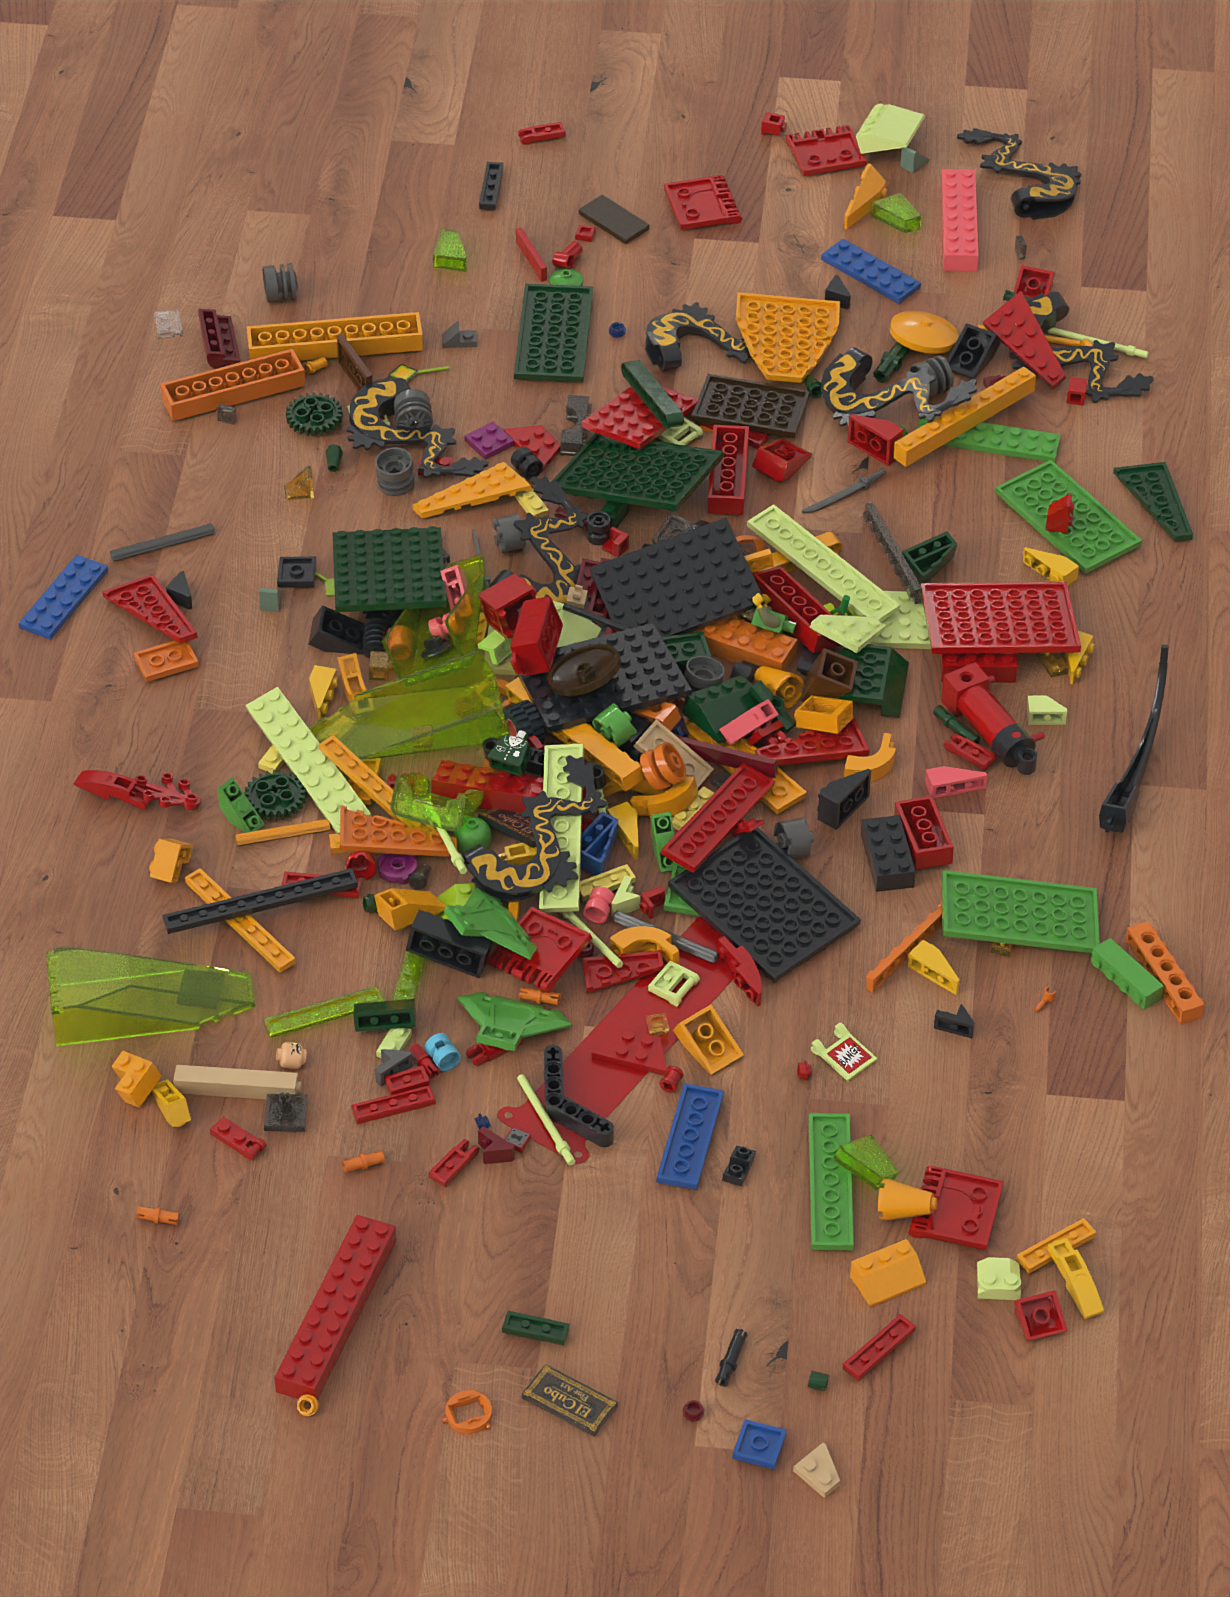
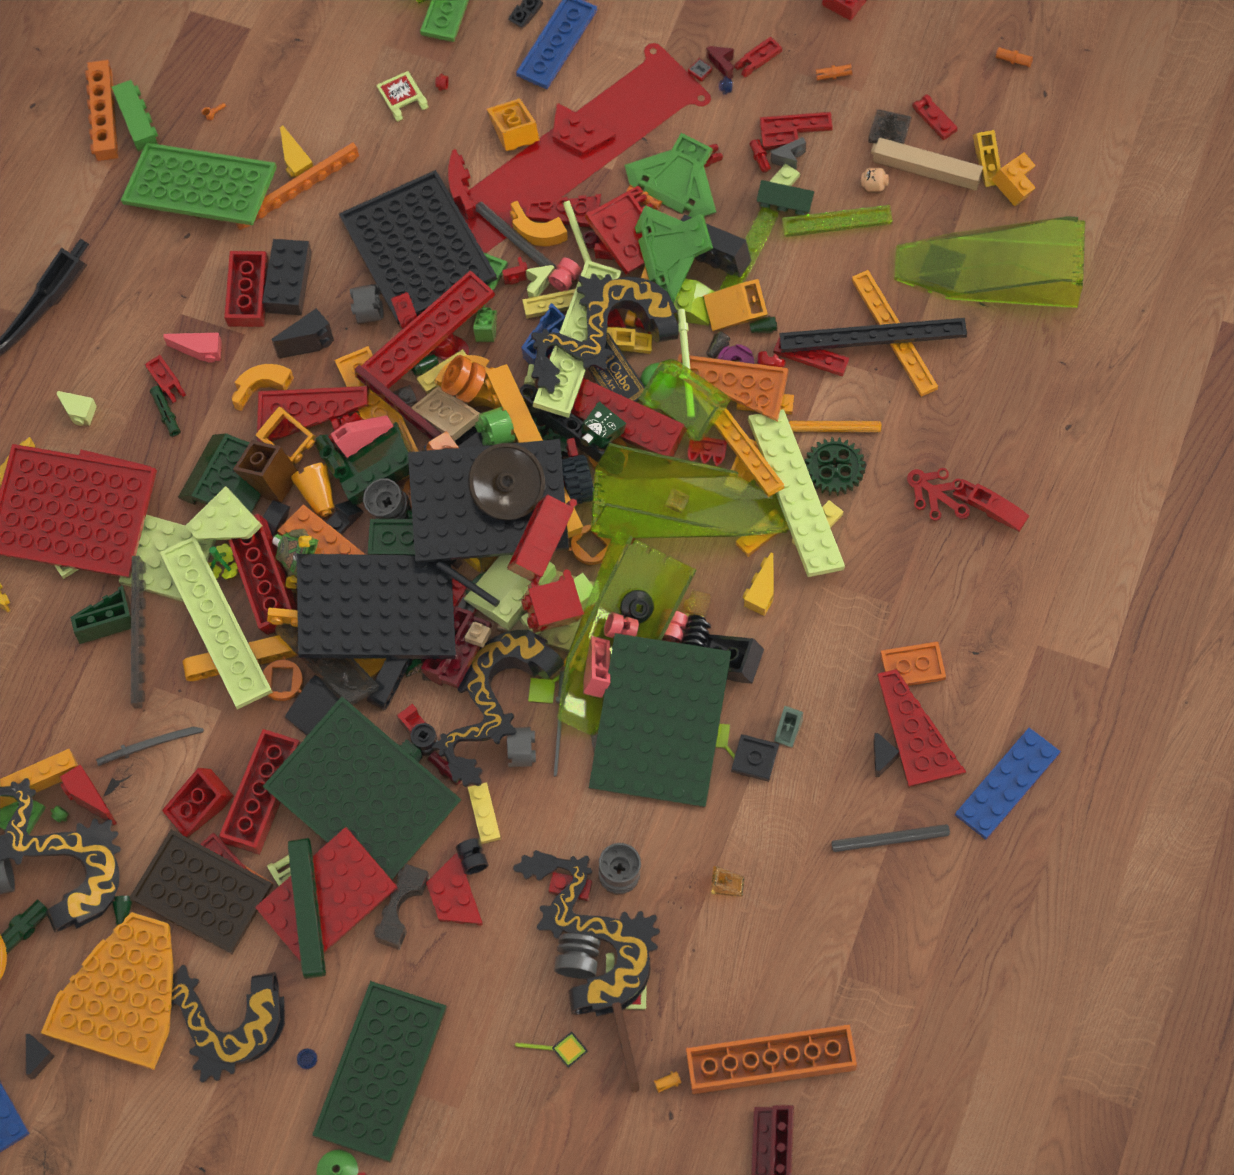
camera: 160 degrees left, 20 degrees up
light orange brick [149,838,194,883] -> none
clear smoke tile [217,404,237,425] -> none
bright green slope [218,777,265,833] -> none
light orange brick [247,312,423,361] -> none
dark green gear [286,392,343,437] -> none
dark green cone [325,444,343,472] -> none
light orange arch [337,653,374,714] -> none
light orange wing [412,462,532,519] -> none
medium azure wheel [425,1033,461,1071] -> none
dark grey slope [442,321,477,348] -> none
magenta plate [465,422,514,460] -> none
yellowish green bar [517,1074,575,1166] -> none
black beam [544,1045,614,1147] -> none
yellow slope [607,801,638,860] -> none
clear yellow plate [646,1013,669,1035] -> none
yellowish green plate [648,961,700,1006] -> none
red bush [660,1066,684,1093] -> none
black slope [934,1004,975,1039] -> none
red piece [941,662,1045,775] -> none

